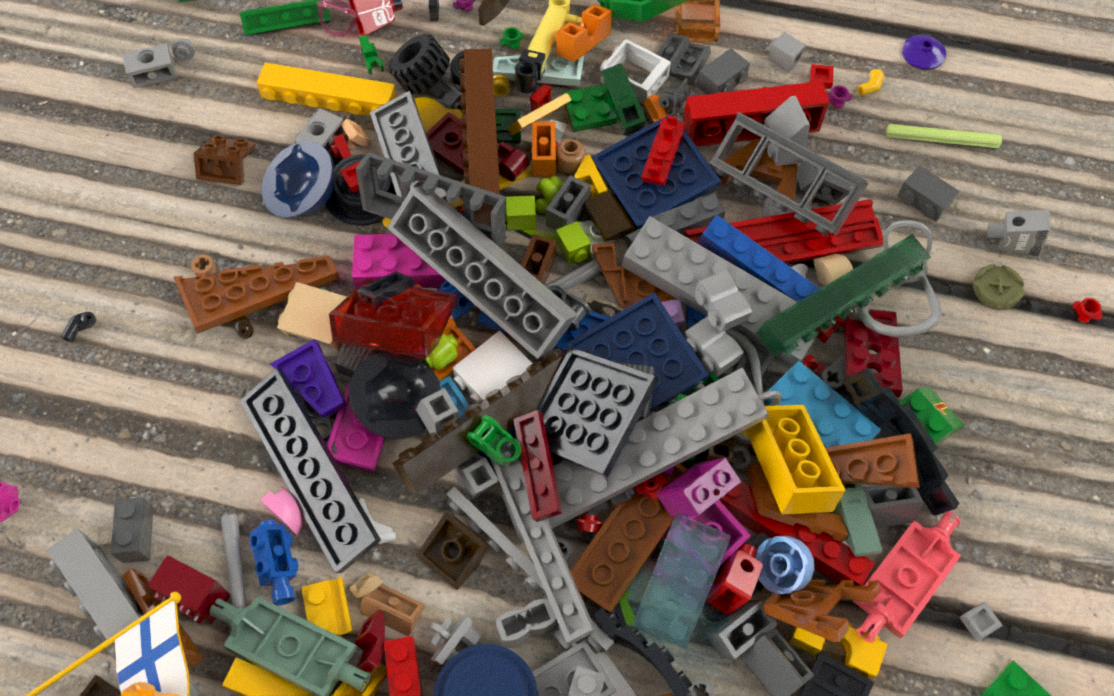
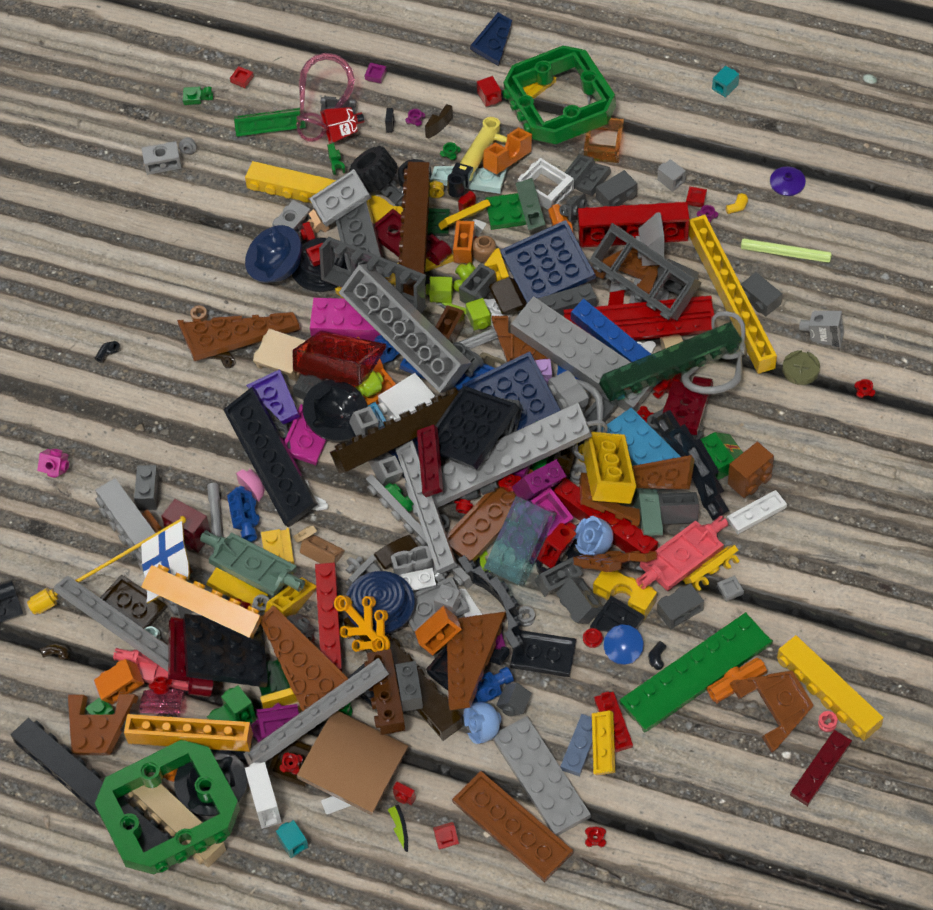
camera: 10 degrees right, 5 degrees down
reddish brown bracket [194,135,256,185] -> none
dark red slope [354,609,385,673] -> none
black tile [357,271,414,305] -> none
dark brown slope [415,511,490,590] -> none
green piece [467,415,521,466] -> none
red plate [641,116,685,186] -> none
light grey brick [695,270,752,332] -> none
none -> light grey tile [309,169,371,227]
none -> dark brown slope [374,535,418,569]
none -> green plate [384,483,414,514]
none -> white hinge [399,568,436,591]
none -> red sticker [608,277,627,305]
none -> dark grey brick [657,583,704,630]
none -> yellow plate [683,545,739,591]
none -> yellow brick [688,215,777,374]
none -> white plate [727,490,787,535]
none -> dark orange brick [728,441,774,498]

